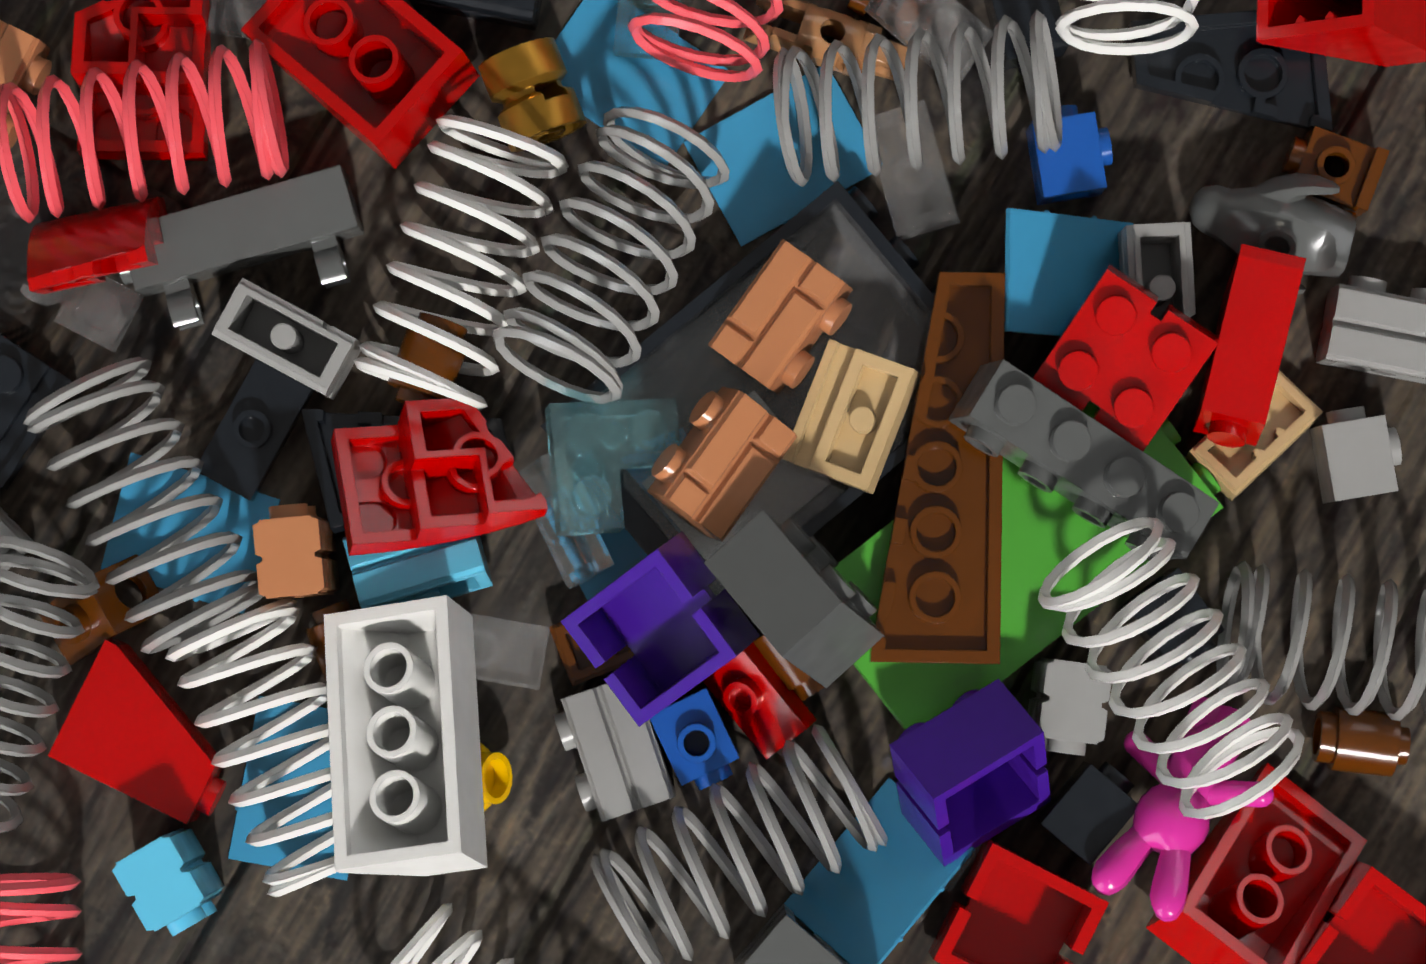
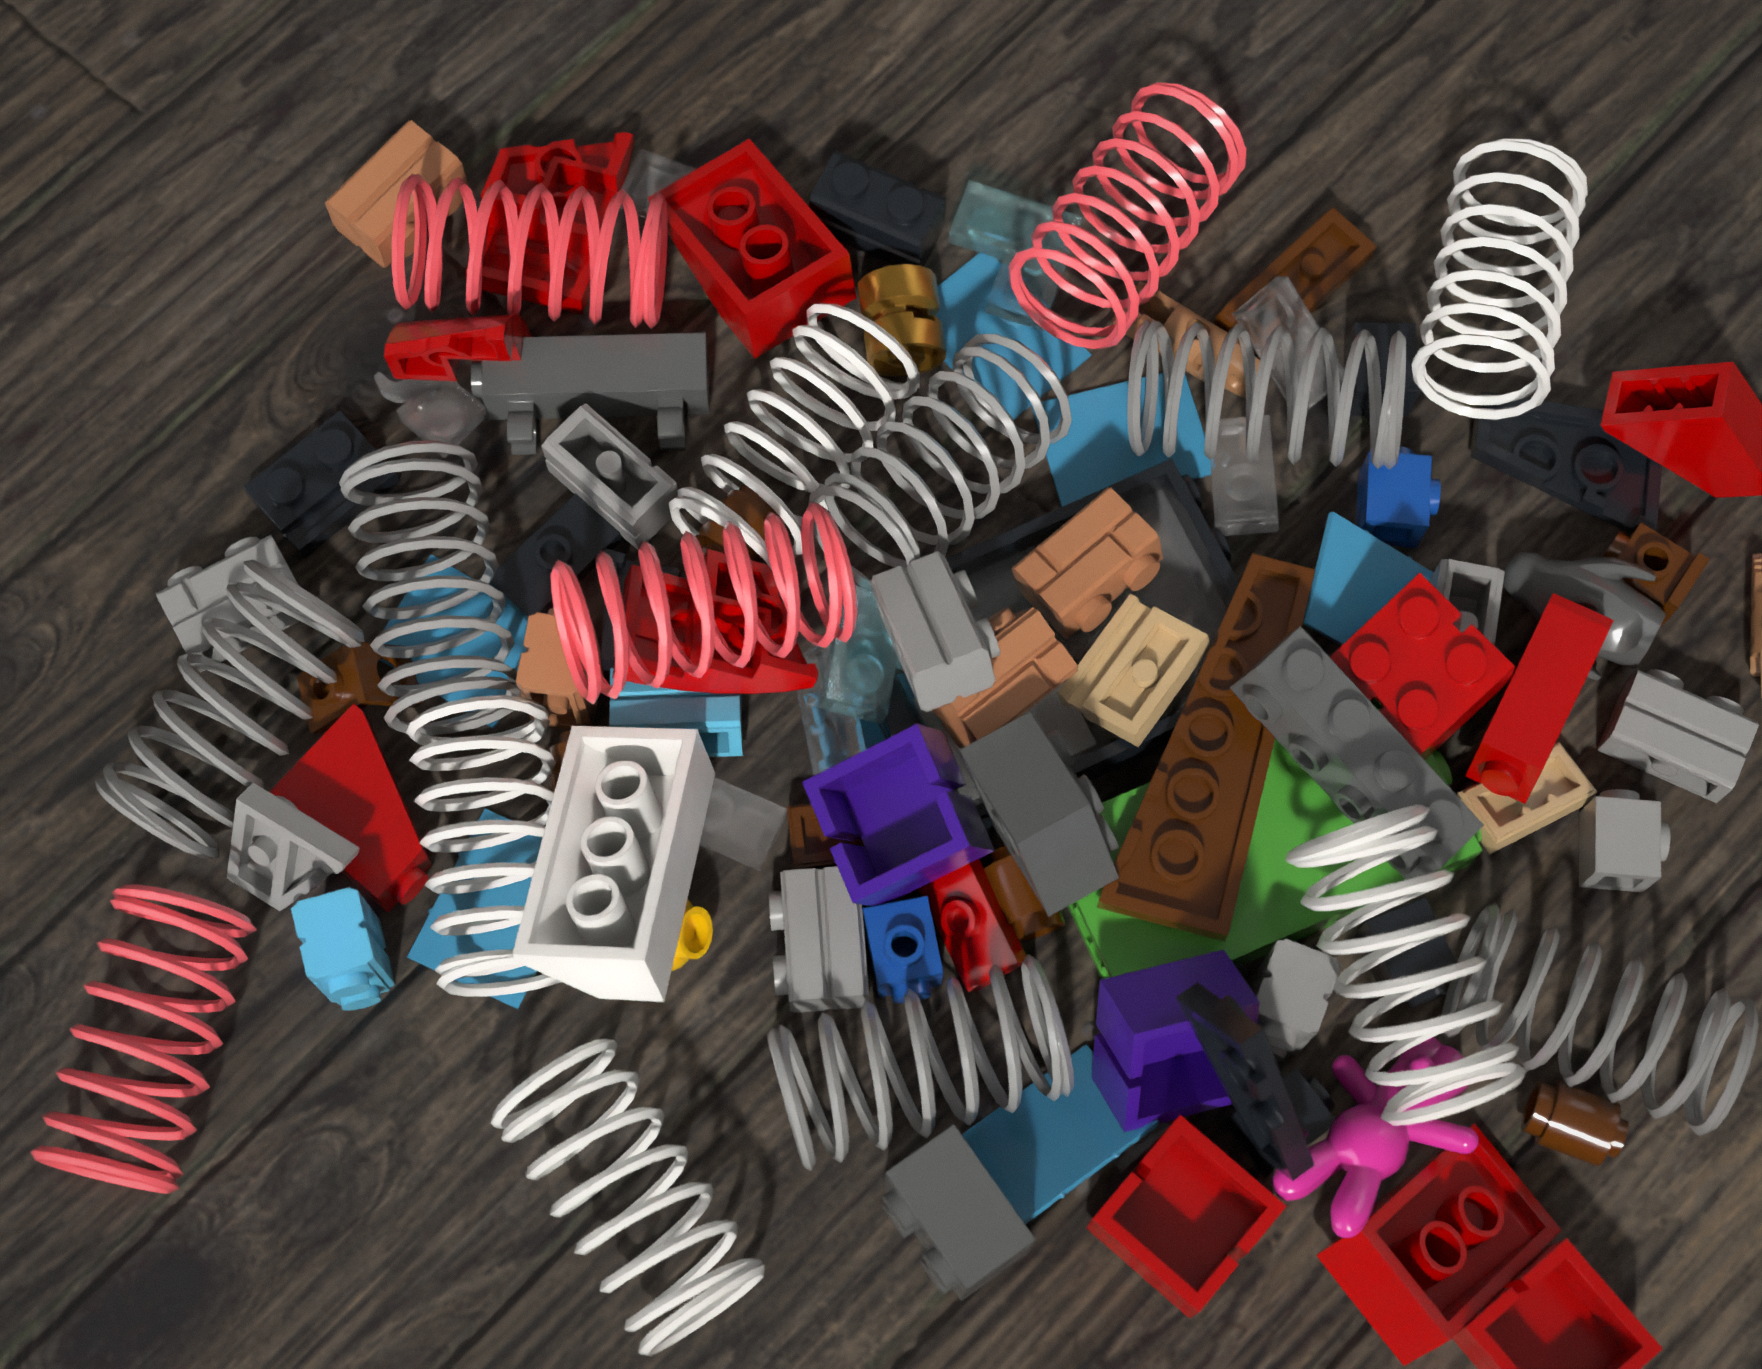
camera: 10 degrees right, 15 degrees down
none -> light grey wing [226,783,359,911]
none -> coral piece [551,502,857,704]
none -> light grey brick [870,551,1001,712]
none -> black wing [1176,982,1315,1181]

